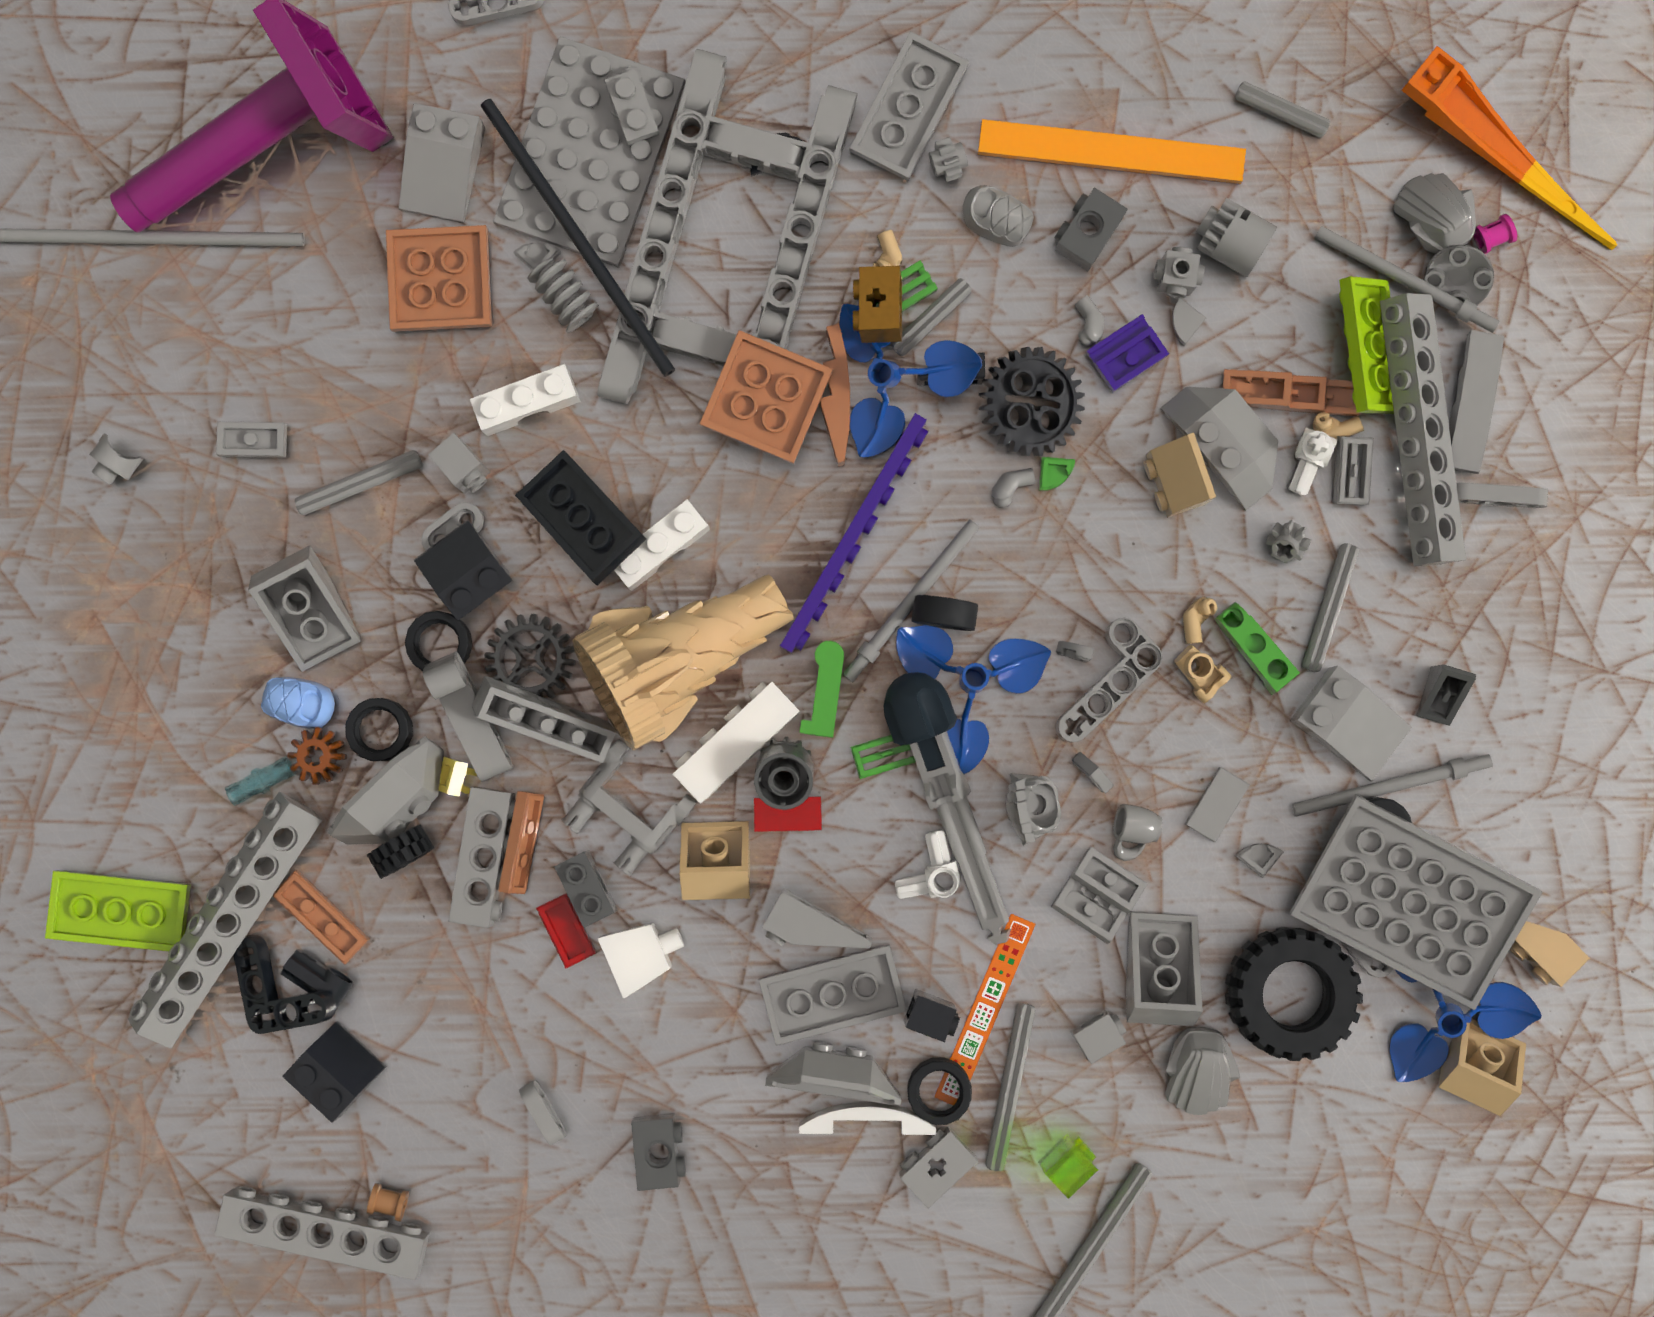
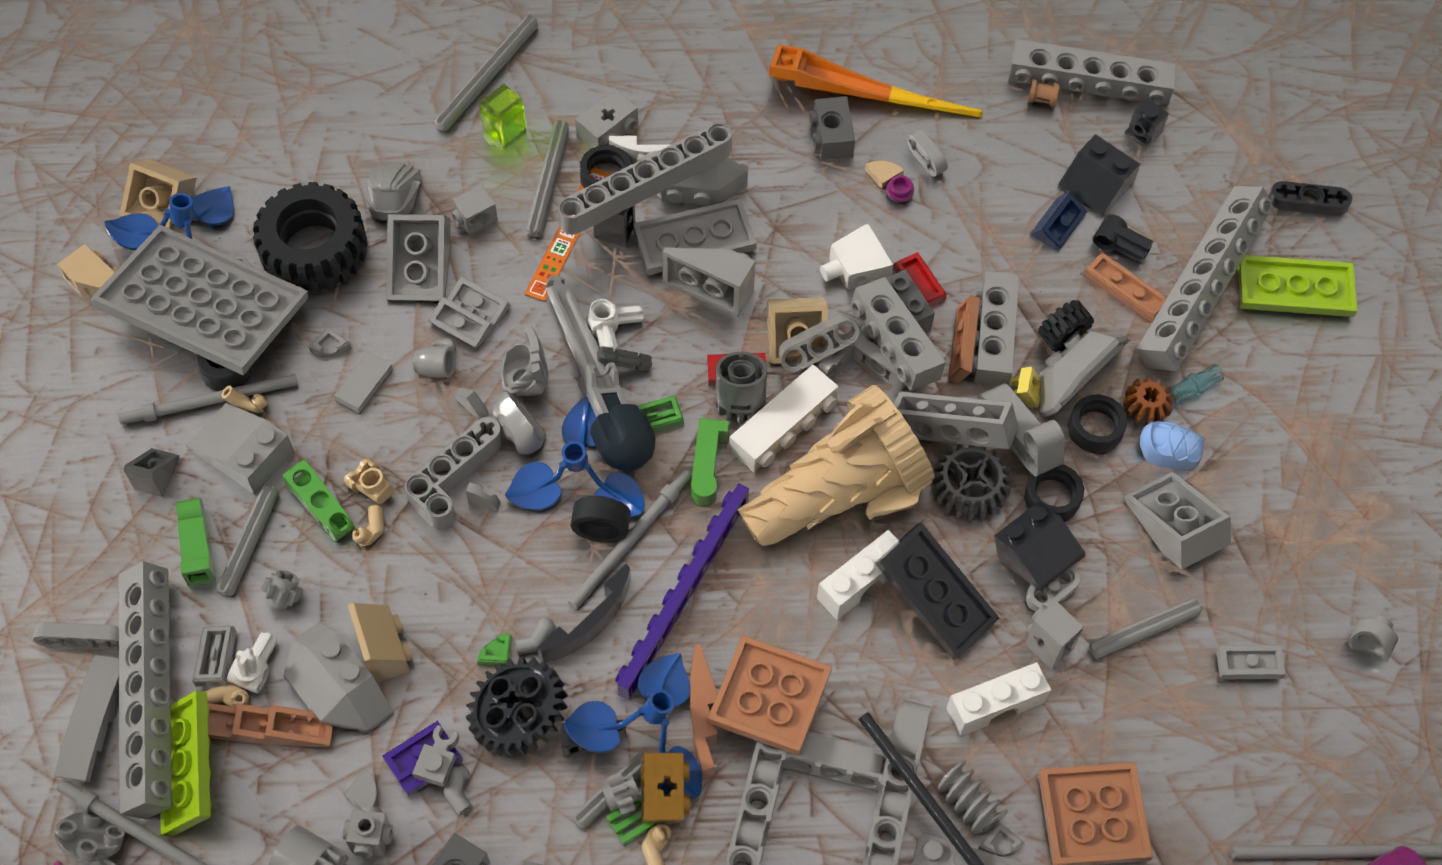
camera: 175 degrees right, 25 degrees down
black beam [233,935,336,1034] -> none
none -> bright green leg [176,498,216,586]
none -> tan arm [222,386,268,414]
none -> light grey plate [412,725,459,787]
none -> light grey piece [493,391,547,454]
none -> black slope [537,563,631,662]
none -> light grey beam [558,122,732,234]
none -> dark grey axle [597,346,652,371]
none -> light grey gear [602,772,641,815]
none -> orange plate [769,44,983,118]
none -> light grey beam [778,313,860,372]
none -> light grey brick [851,277,946,391]
none -> tan tile [865,161,904,189]
none -> magenta plate [886,175,914,202]
none -> dark blue slope [1030,192,1088,250]
none -> black brick [1124,98,1169,149]
none -> black beam [1268,181,1353,216]

